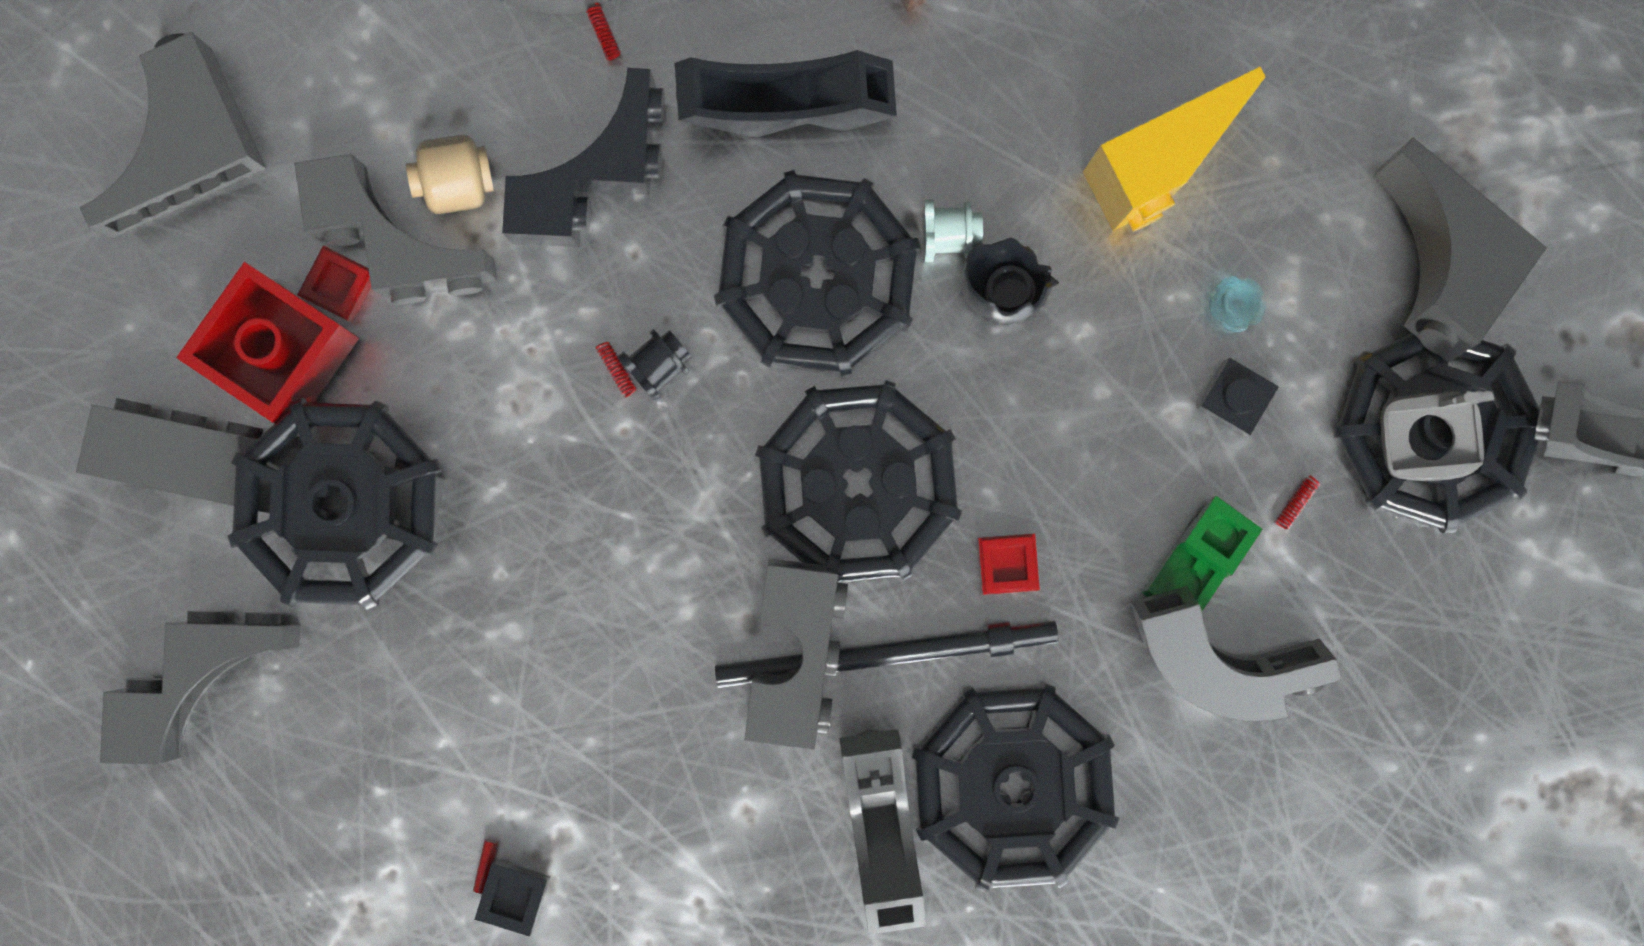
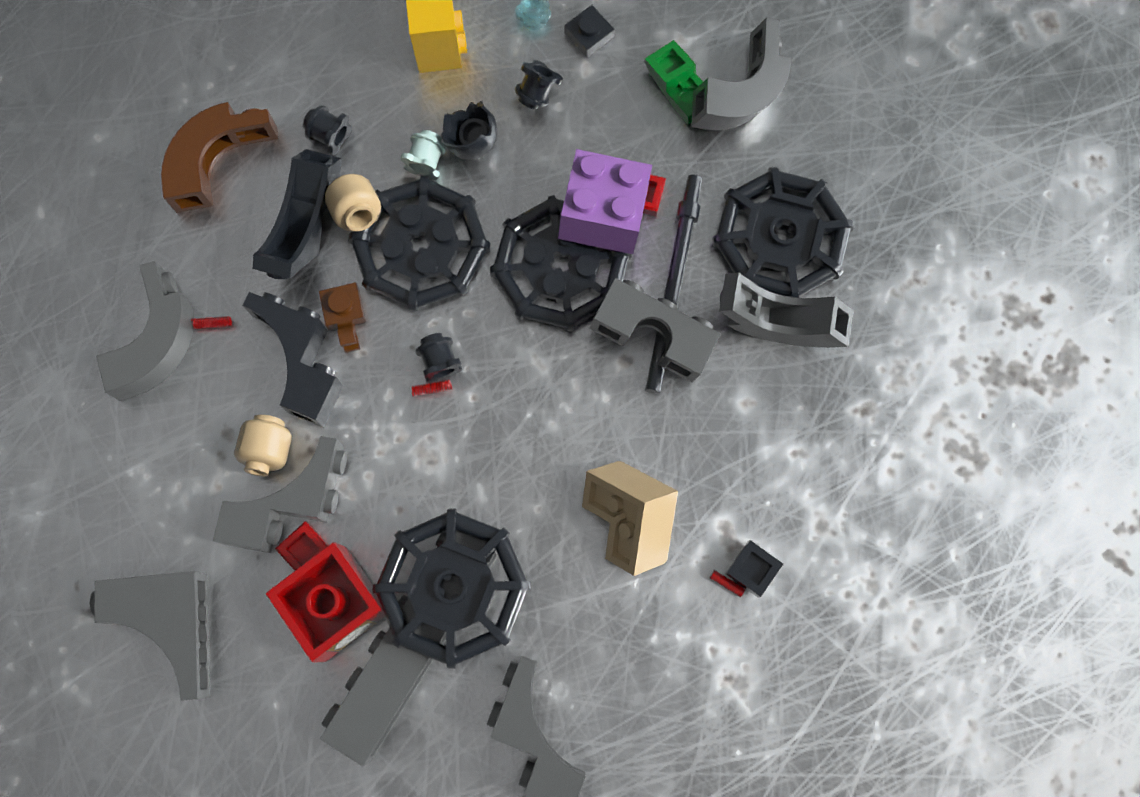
camera: 70 degrees left, 10 degrees down
red leg [1274,475,1320,529] -> none
none -> black brick [303,105,352,156]
none -> reddish brown plate [319,282,366,353]
none -> tan head [325,174,381,232]
none -> black brick [515,60,563,109]
none -> medium lavender brick [558,149,652,254]
none -> tan panel [582,461,678,576]

